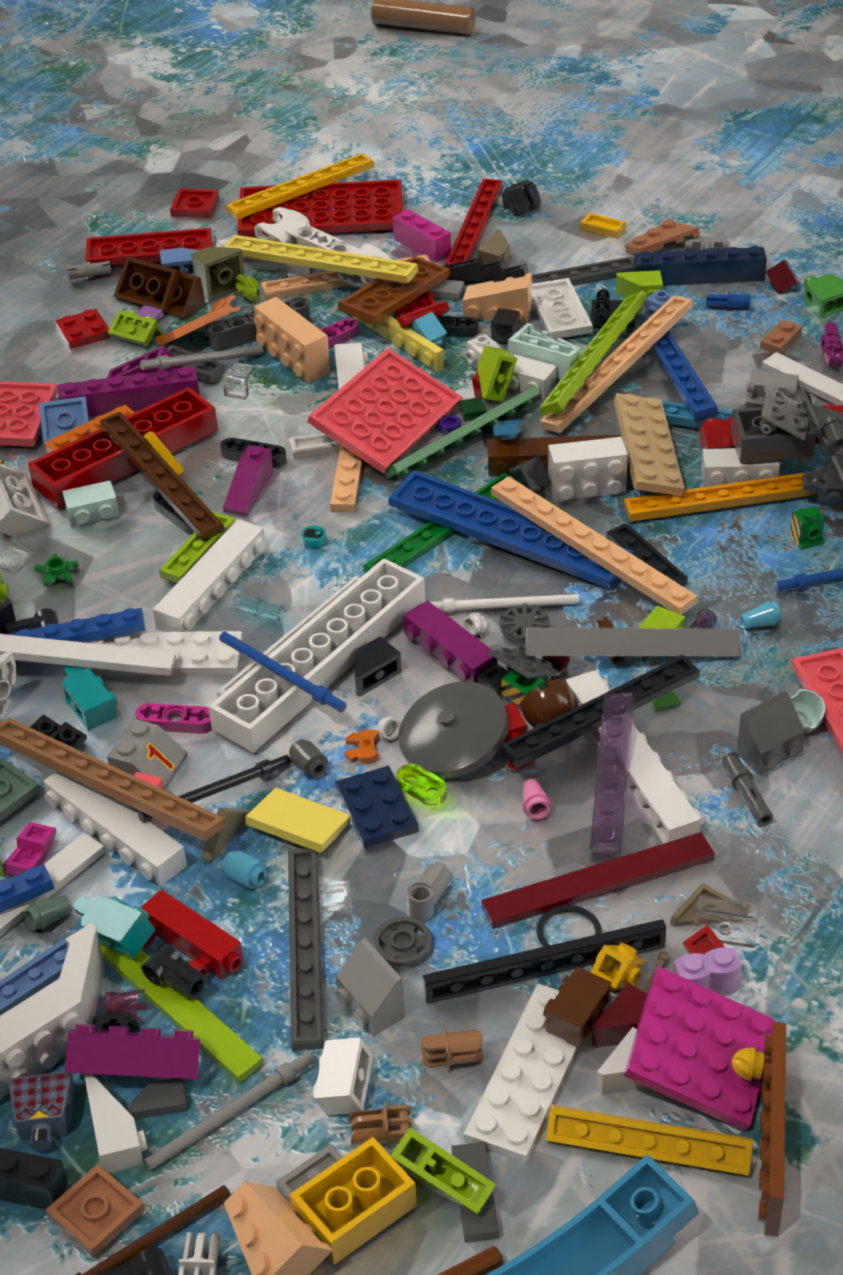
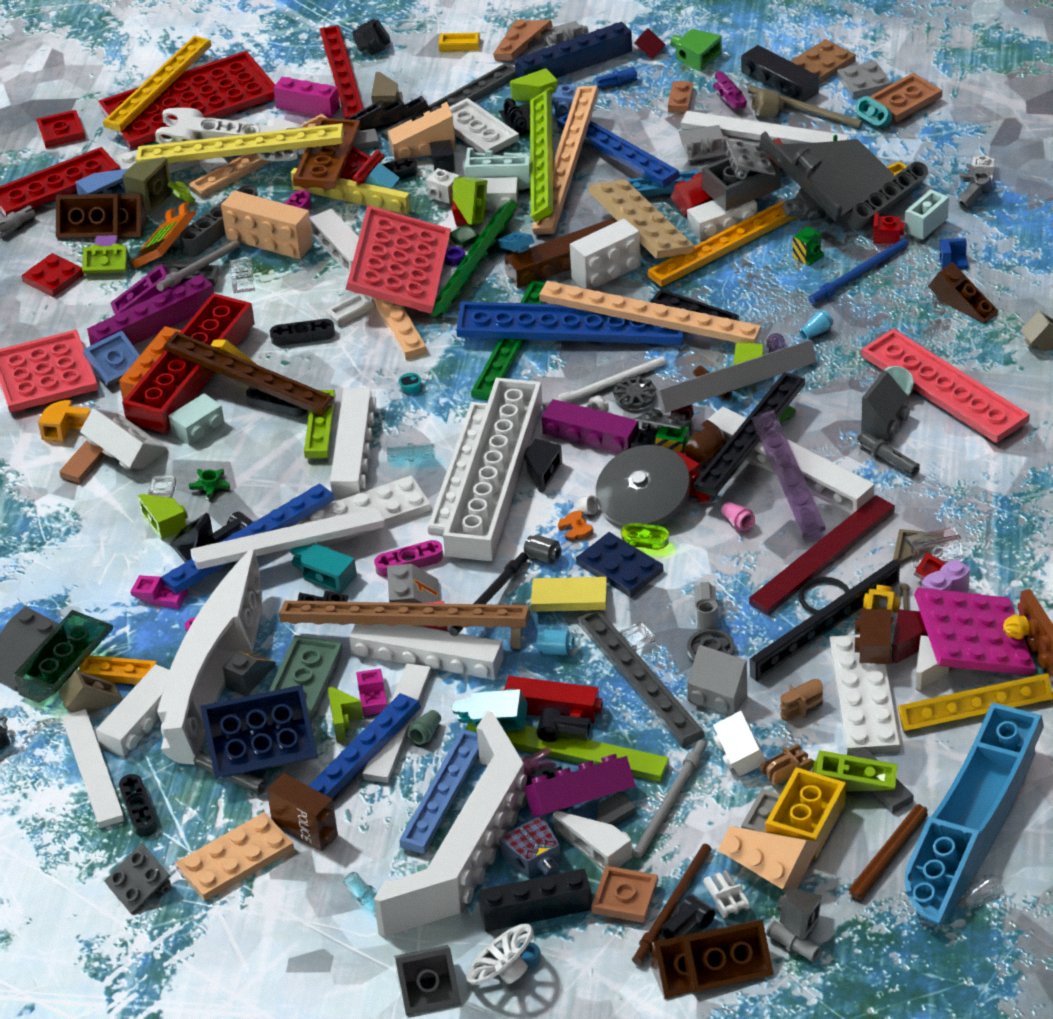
camera: 25 degrees left, 0 degrees up
blue bar [219,631,347,713] -> none
magenta slope [223,445,273,516] -> none
black brick [509,456,551,494] -> none

